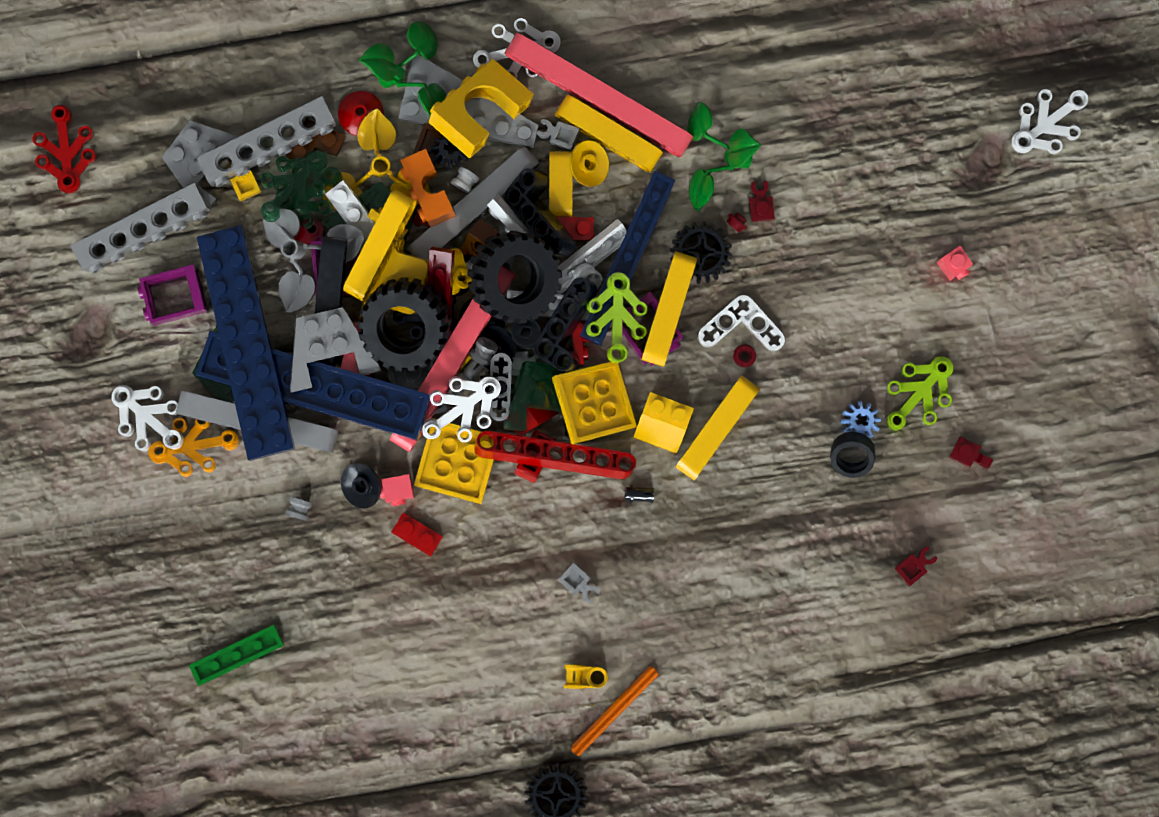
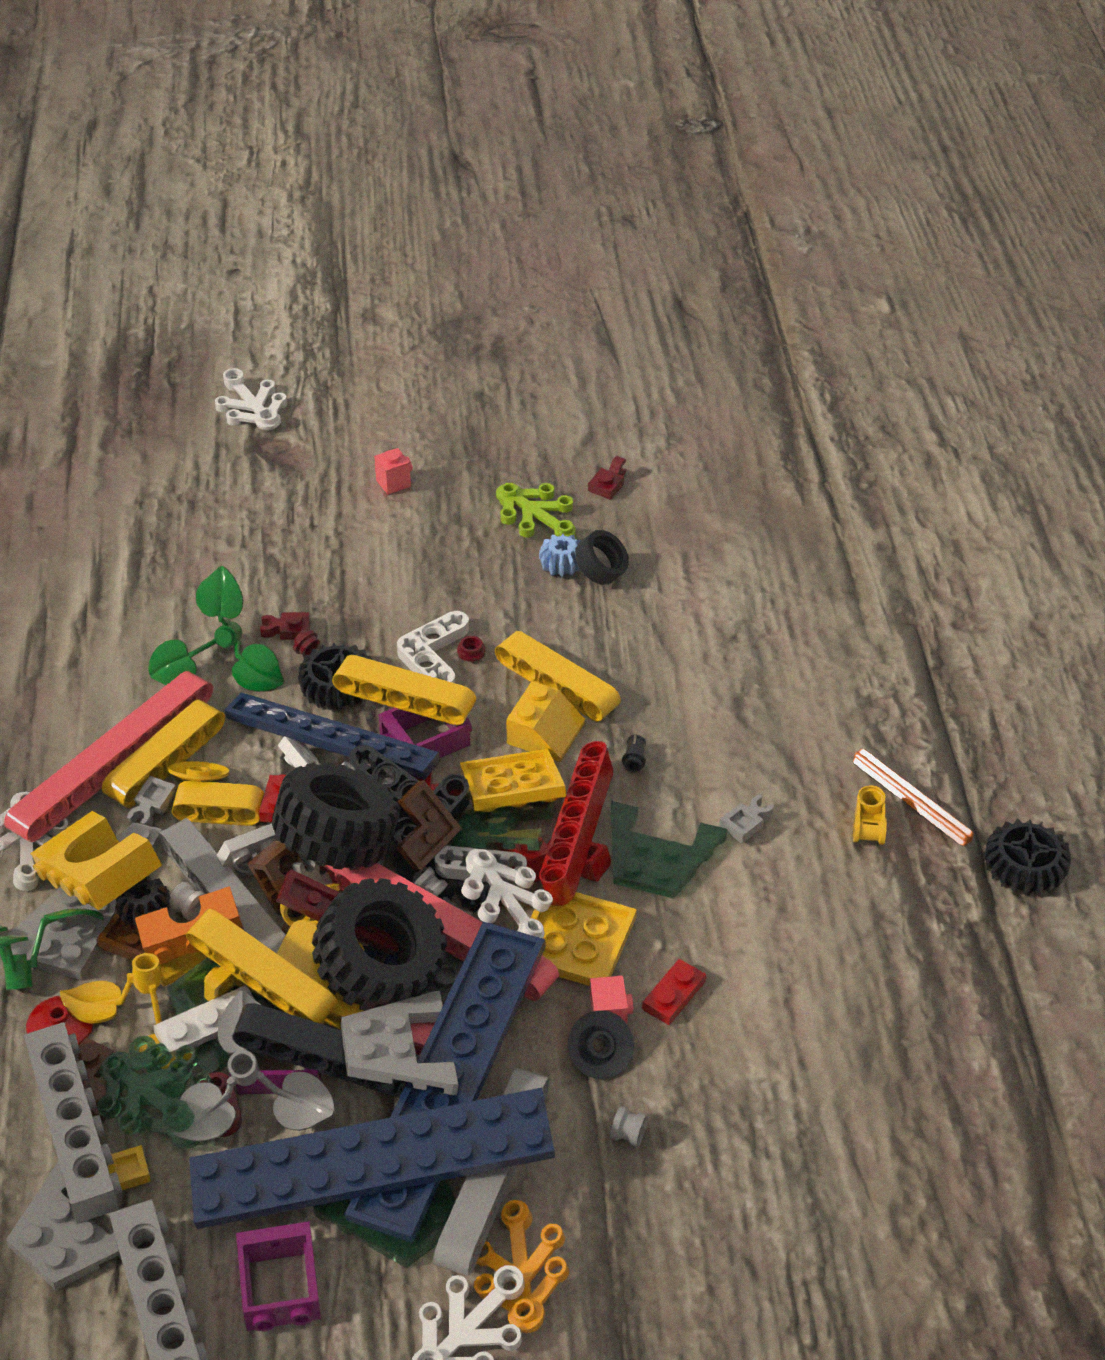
camera: 85 degrees left, 40 degrees down
green plate [189,624,285,686] -> none
black beam [504,168,576,256] -> none
lime plant [586,272,647,363] -> none
dark red plate [894,547,938,587] -> none
none -> reddish brown plate [396,780,462,871]
none -> clear green wing [610,801,728,899]

